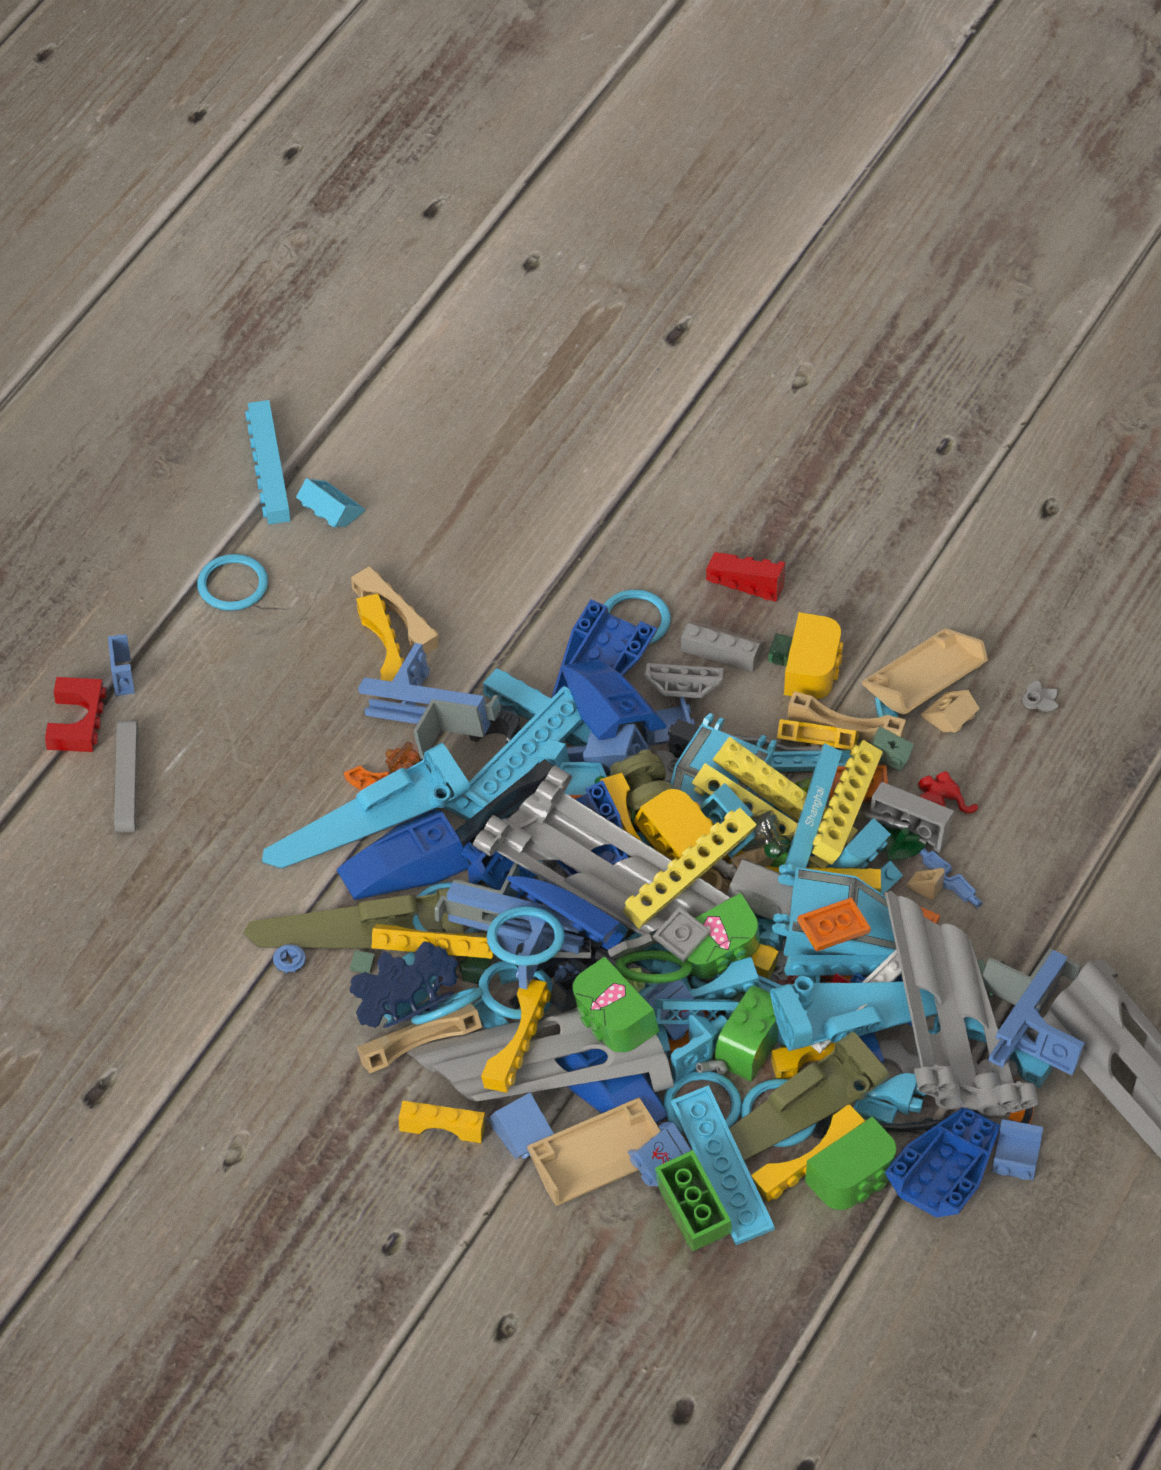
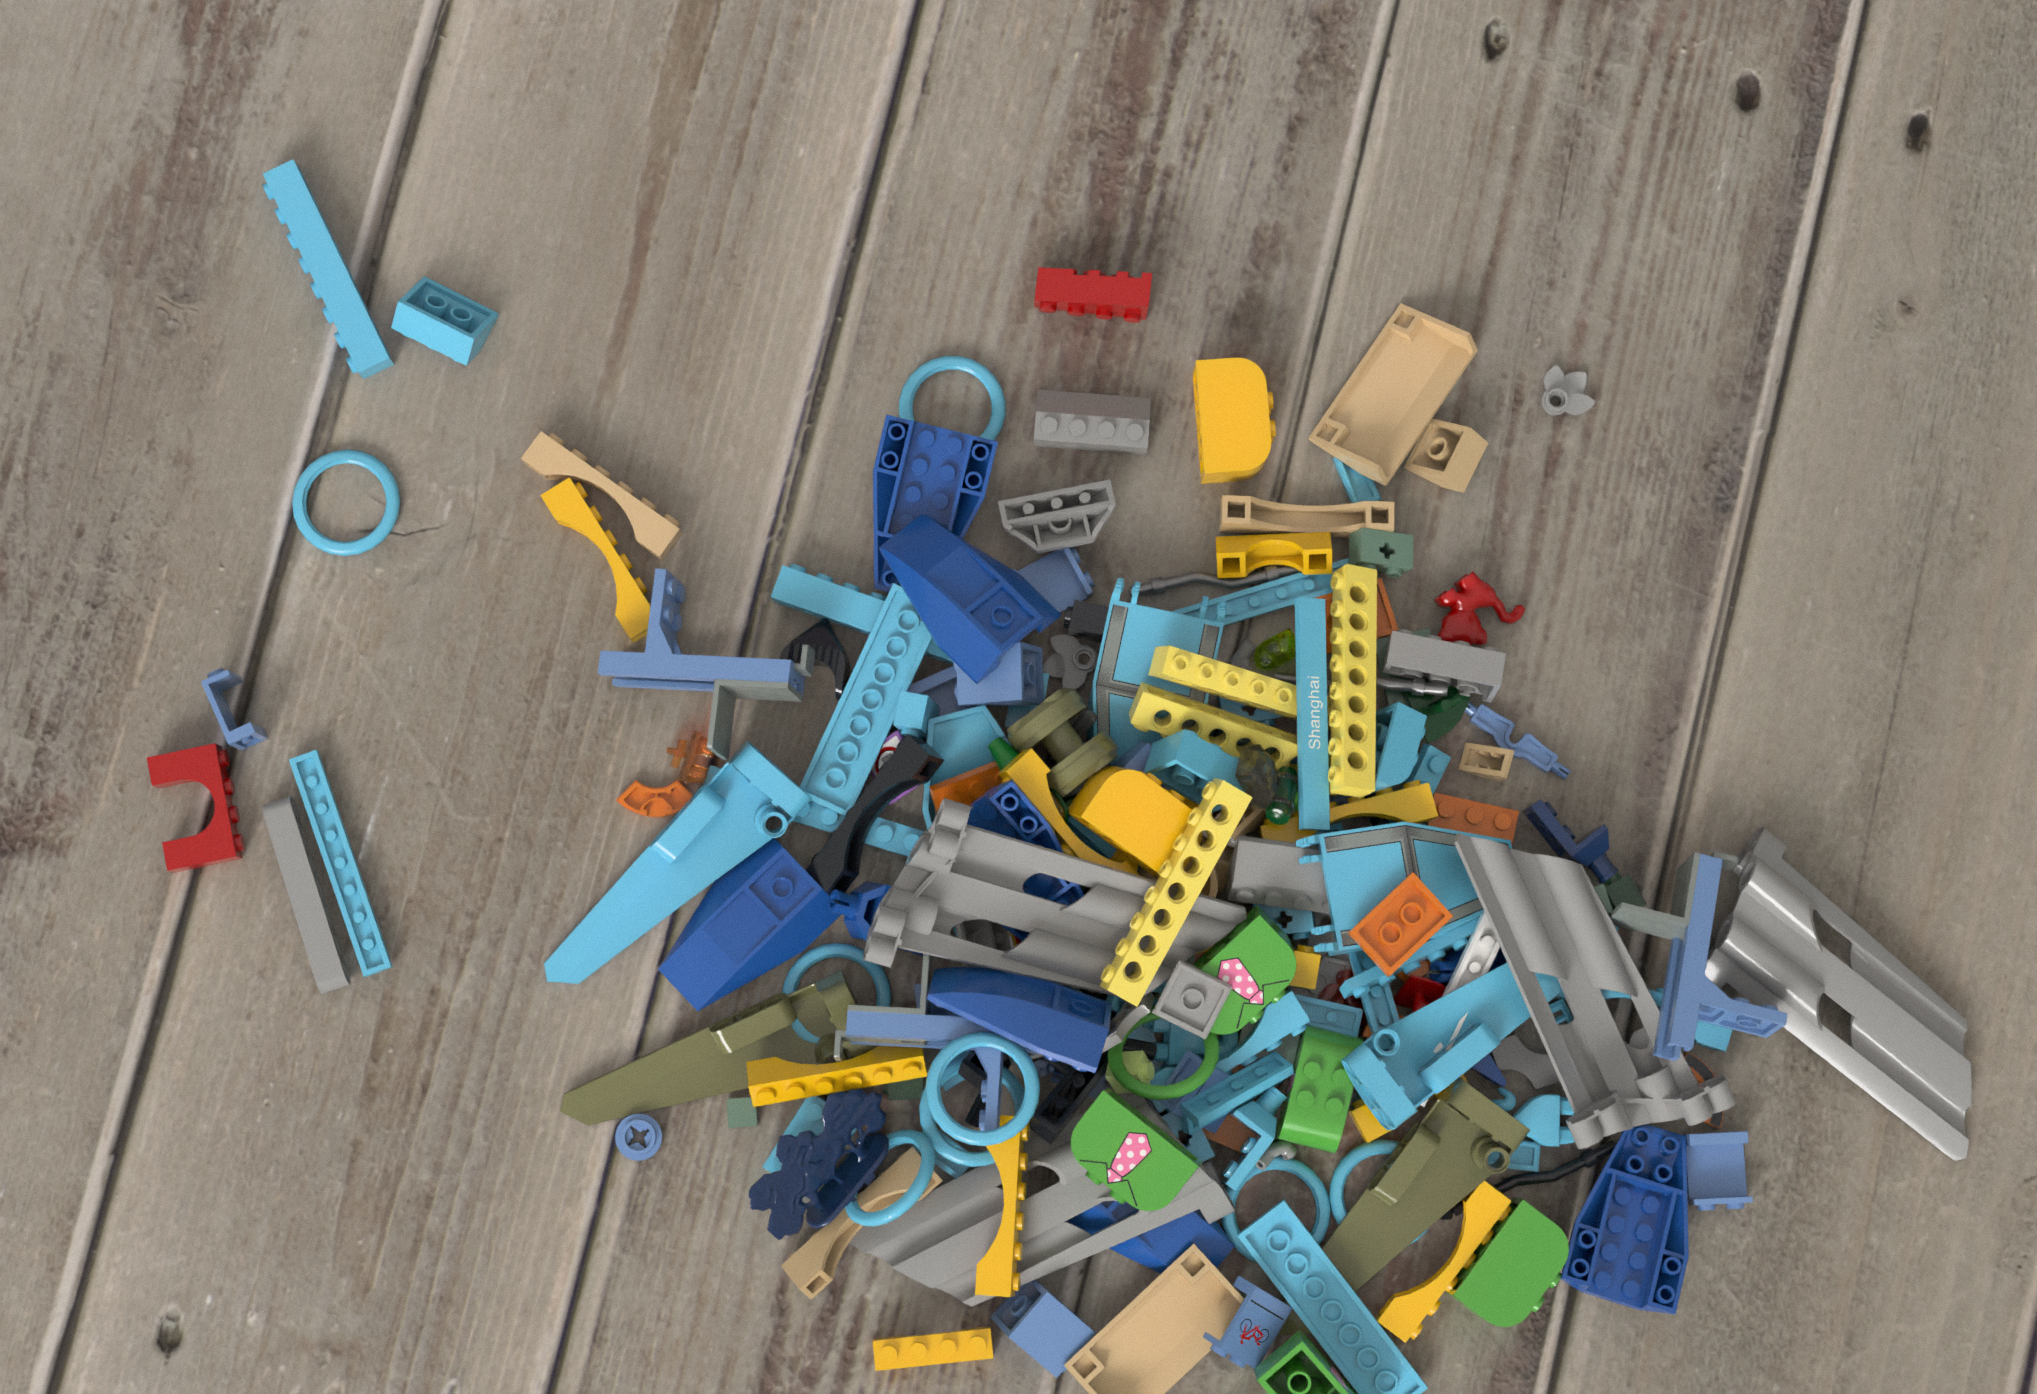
camera: 20 degrees left, 30 degrees up
clear green brick [768,633,793,666] -> none
none -> medium azure plate [289,750,393,977]
none -> dark blue plate [1522,799,1619,884]

